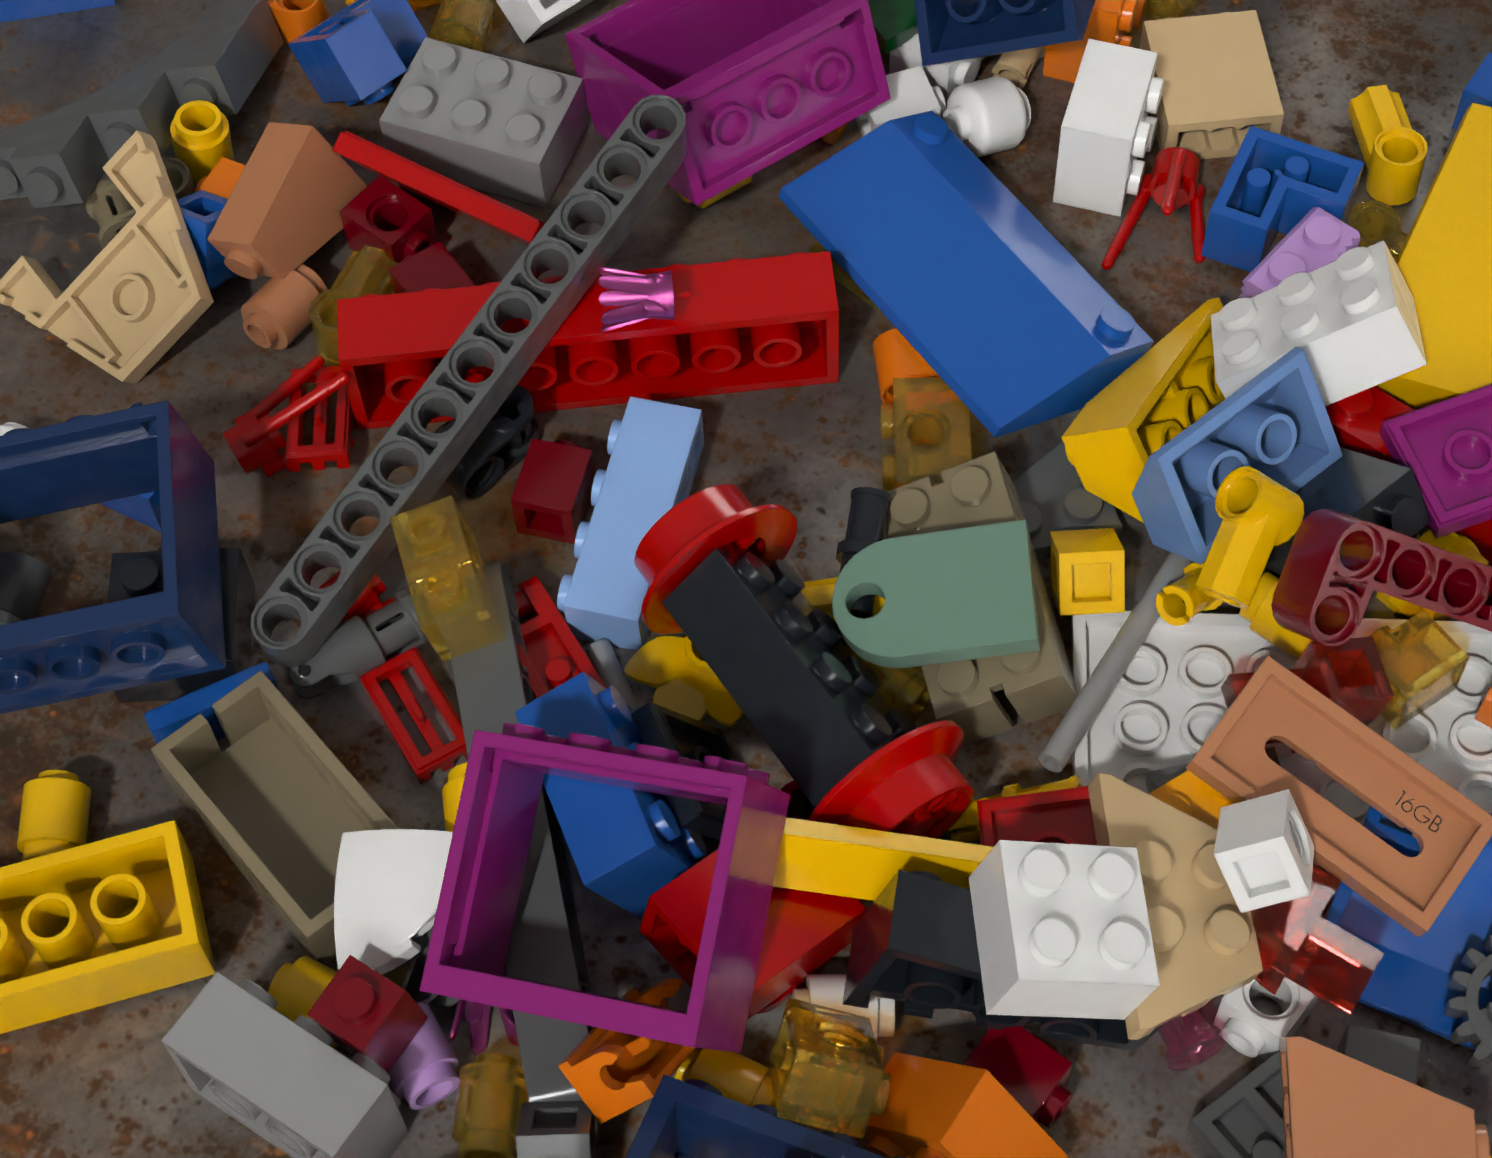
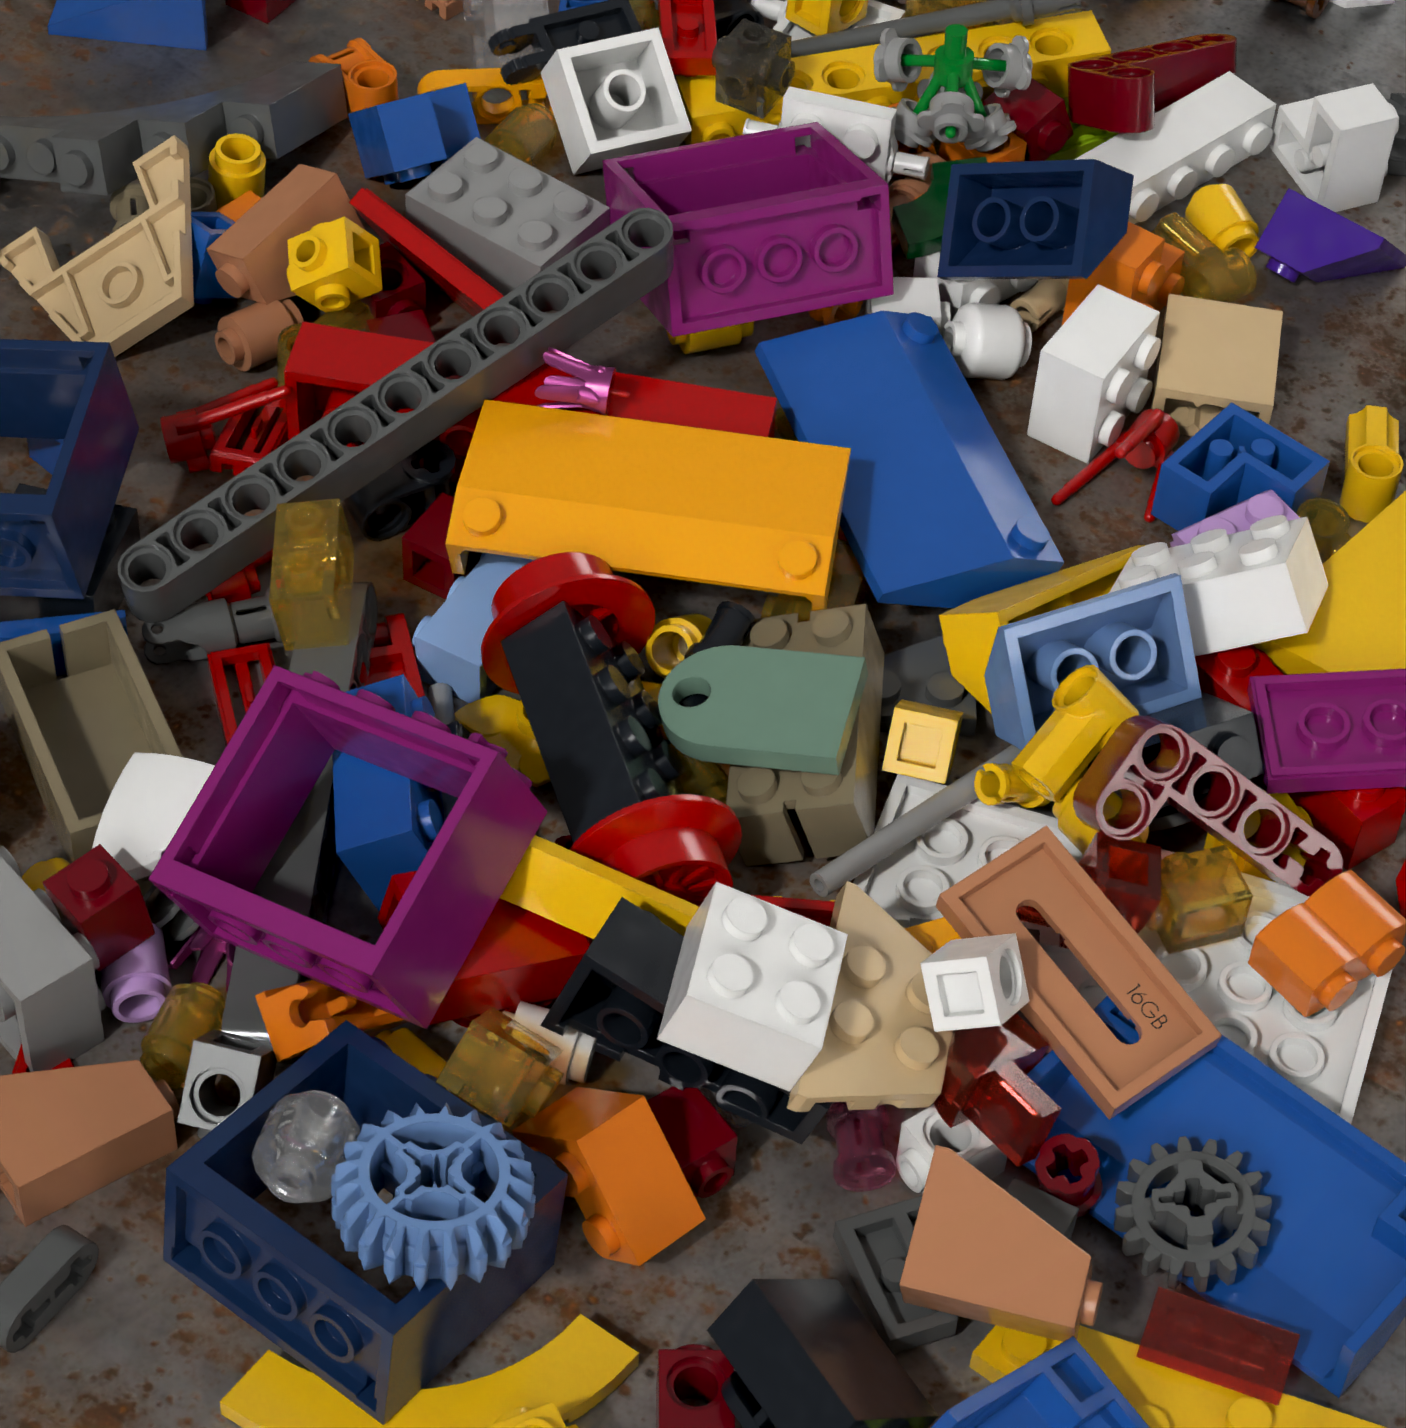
camera: 10 degrees right, 10 degrees down
none -> yellow brick [287,216,383,313]
none -> light orange slope [445,399,851,611]
none -> yellow brick [645,613,712,679]
none -> dark red bush [1035,1133,1103,1217]

